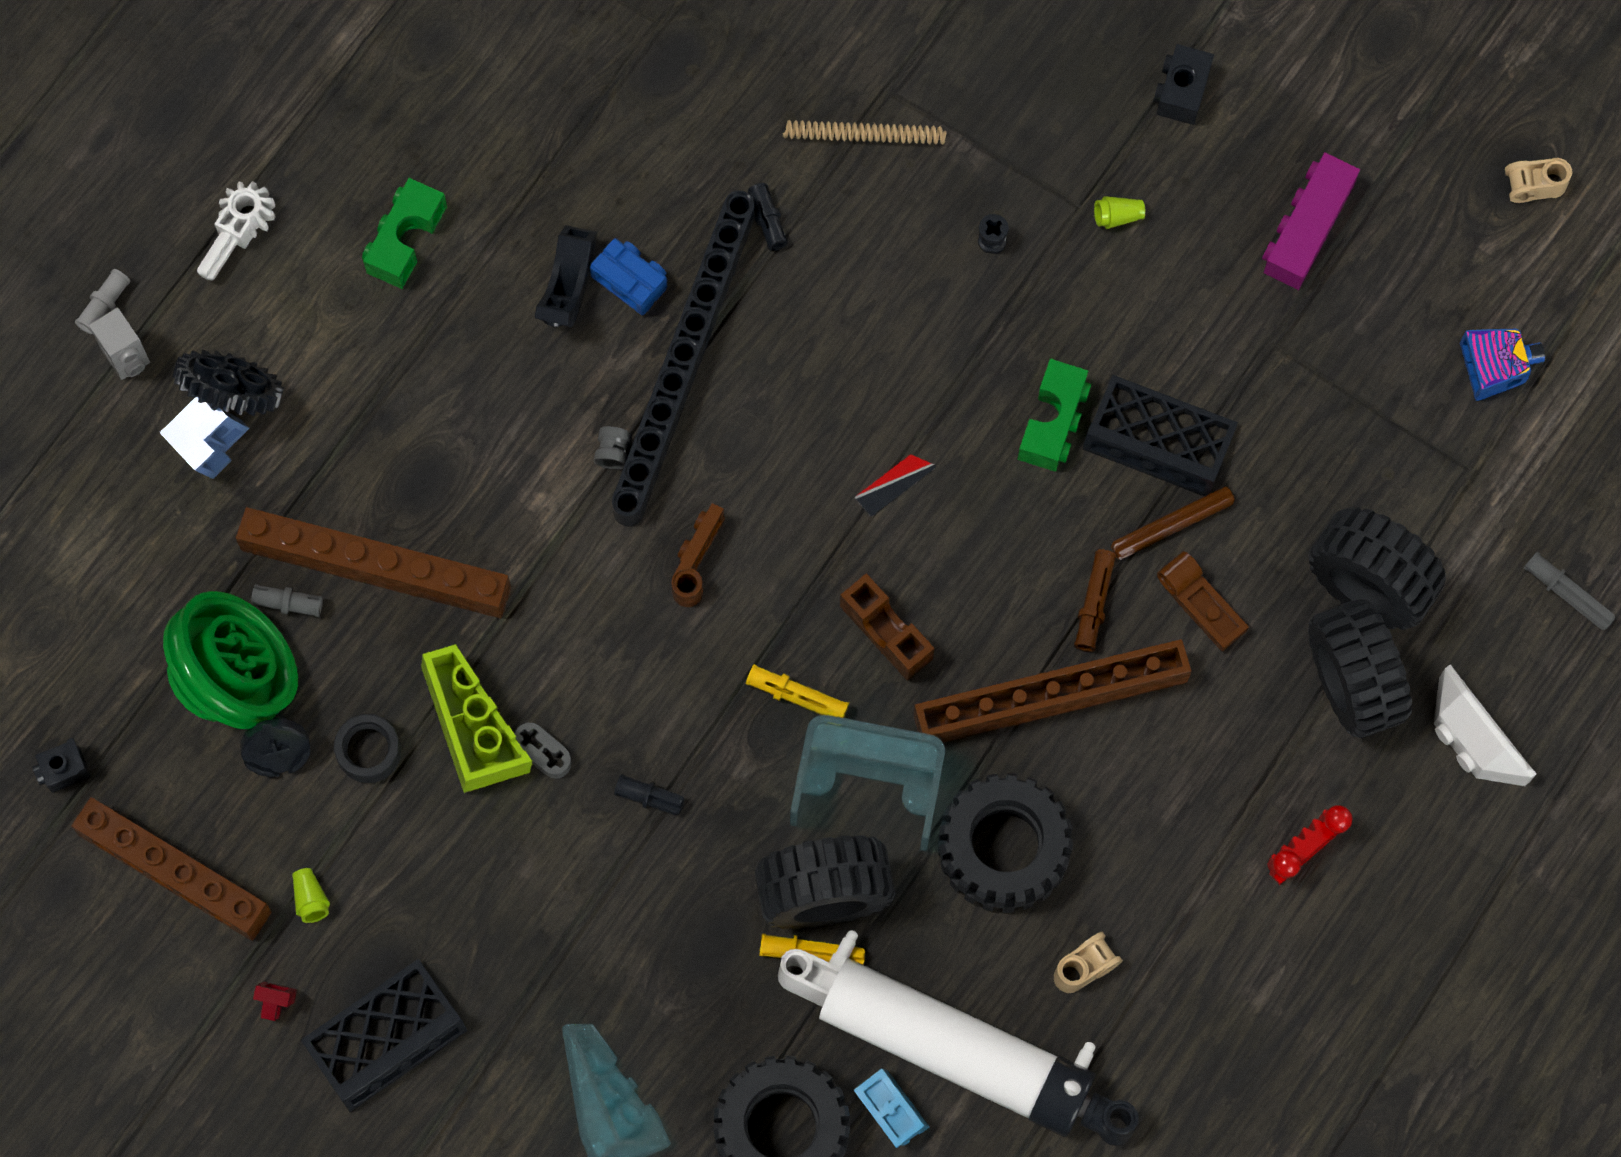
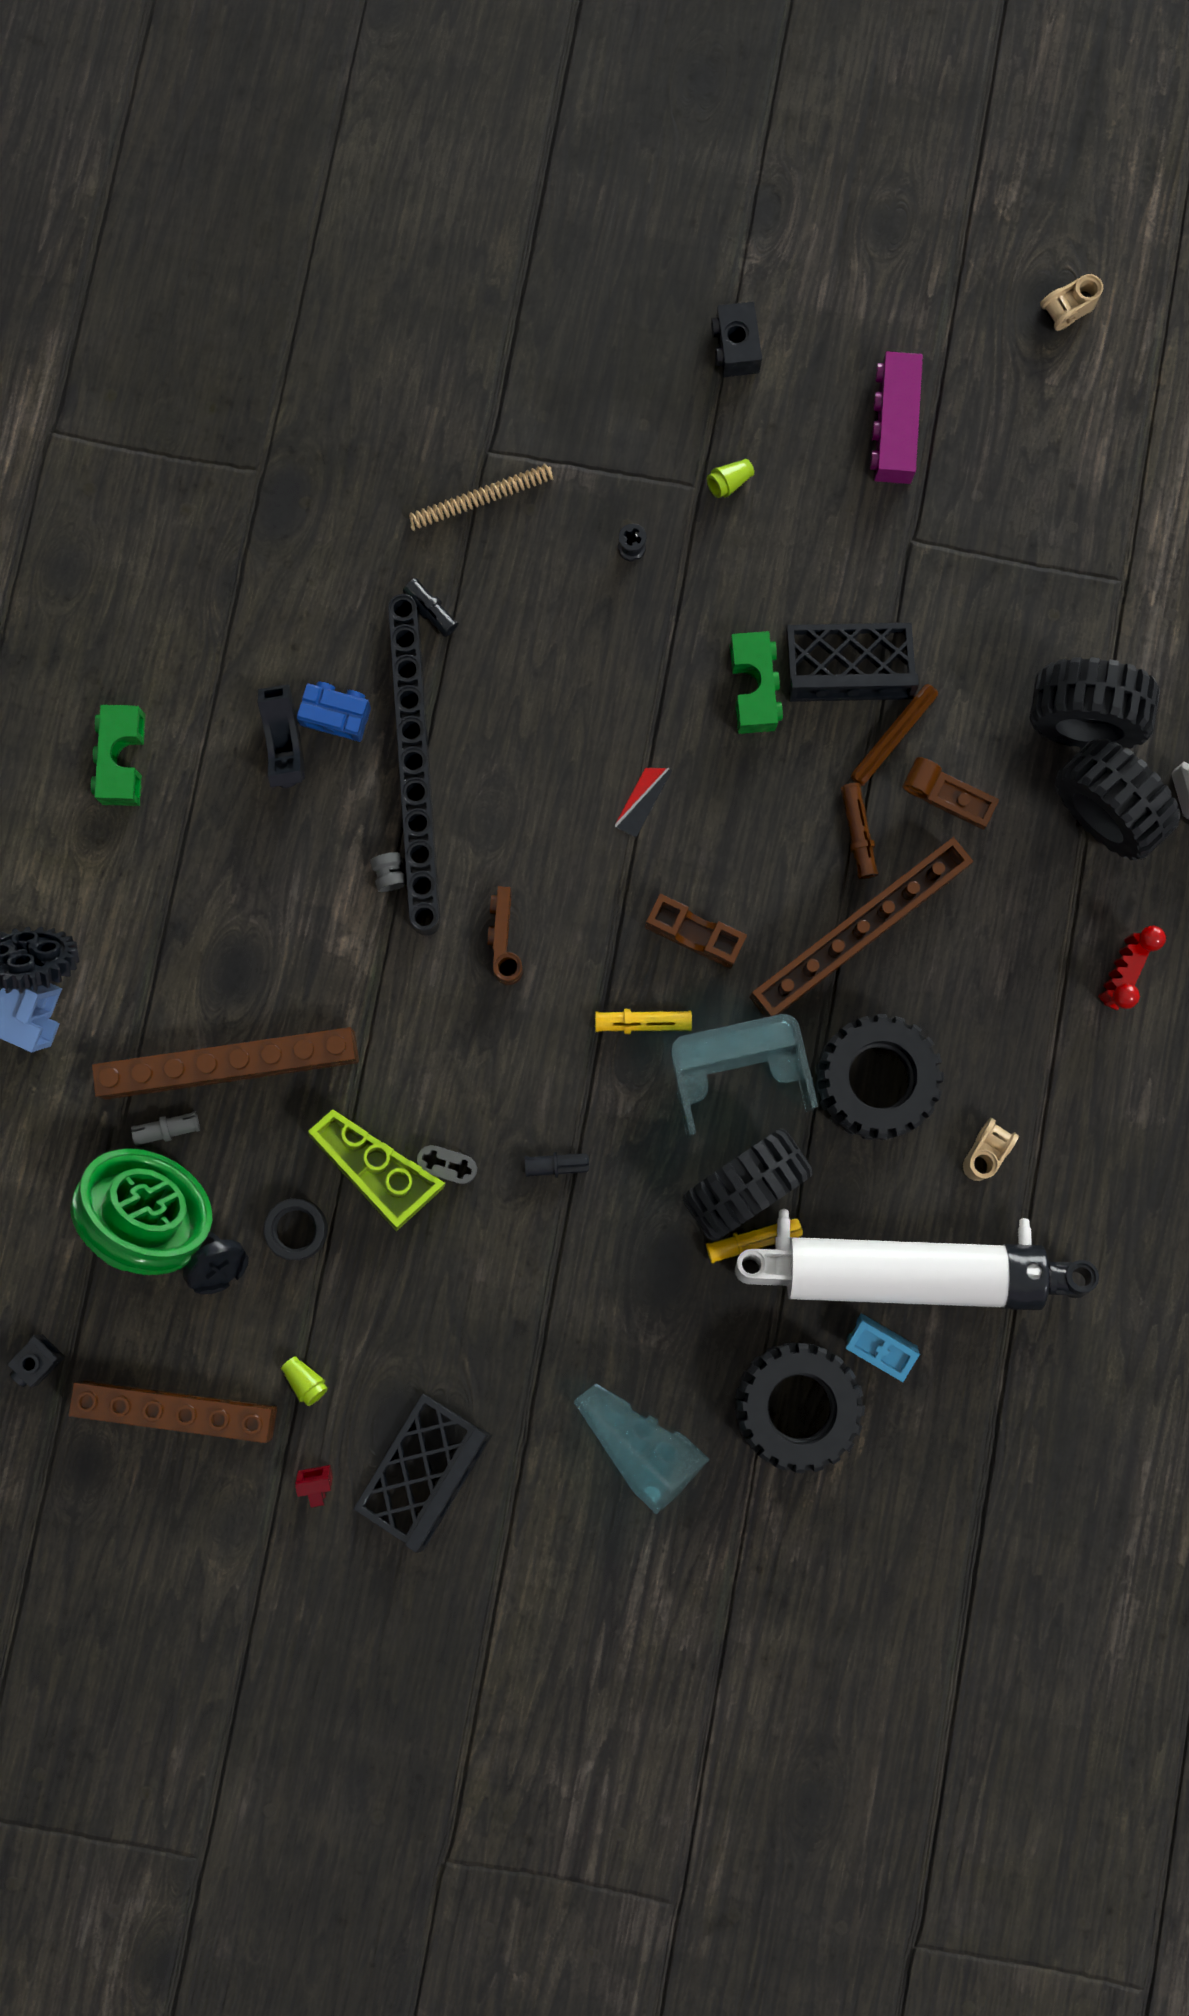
camera: 25 degrees left, 10 degrees up
torso [1460,329,1545,401] -> none

